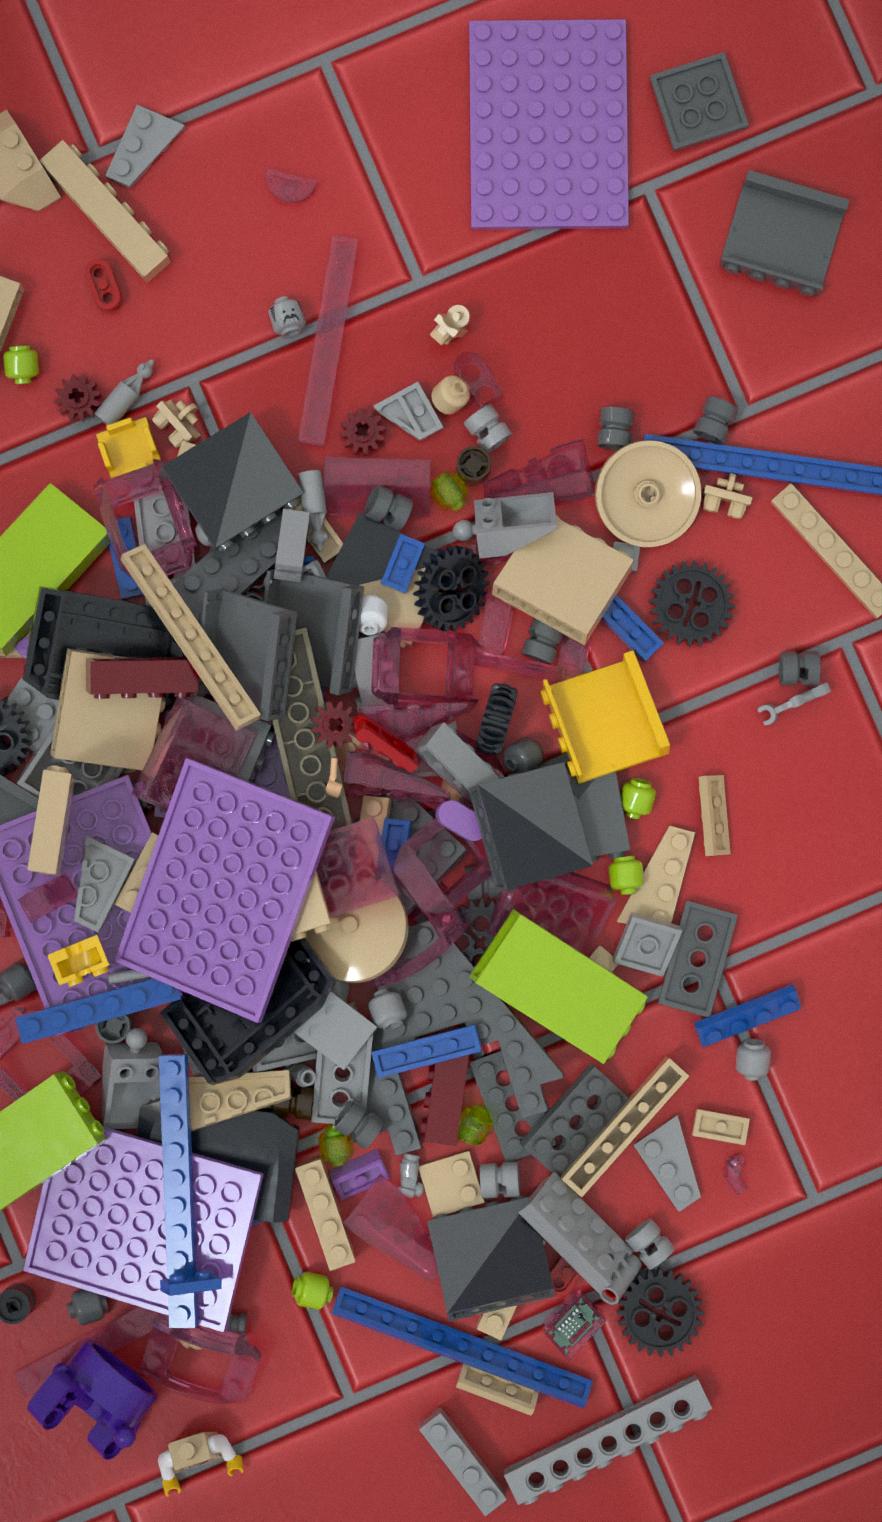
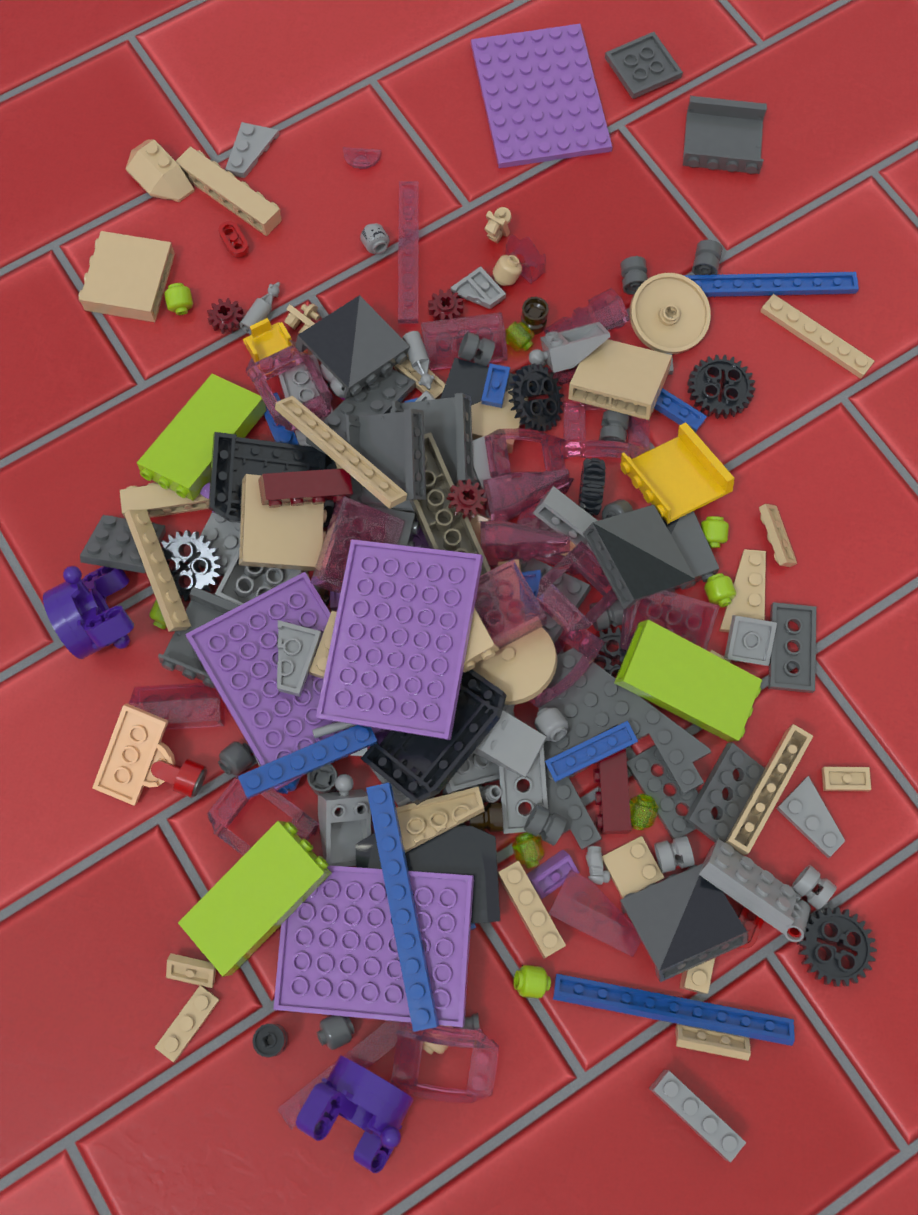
camera: 10 degrees left, 15 degrees down
clear pink slope [18,873,78,923] -> none
tan brick [27,766,75,876] -> none
yellow cylinder [47,935,109,987] -> none
torso [158,1431,244,1497] -> none
blue plate [160,1270,222,1296] -> none
light grey piece [274,509,310,582] -> none
light nougat hand [326,758,343,798] -> none
red plate [353,714,419,773] -> none
white head [359,595,388,635] -> none
medium lavender tile [436,800,482,841] -> none
light grey wheel [464,404,513,453] -> none
light grey brick [503,1374,712,1505] -> none
slope [543,1290,606,1360] -> none
blue plate [694,984,801,1048] -> none
tan hips [702,473,752,519] -> none
clear pink arm [723,1153,748,1195] -> none
light grey head [735,1039,771,1081] -> none
light grey piece [757,682,831,725] -> none
dark grey wheel [778,651,821,686] -> none

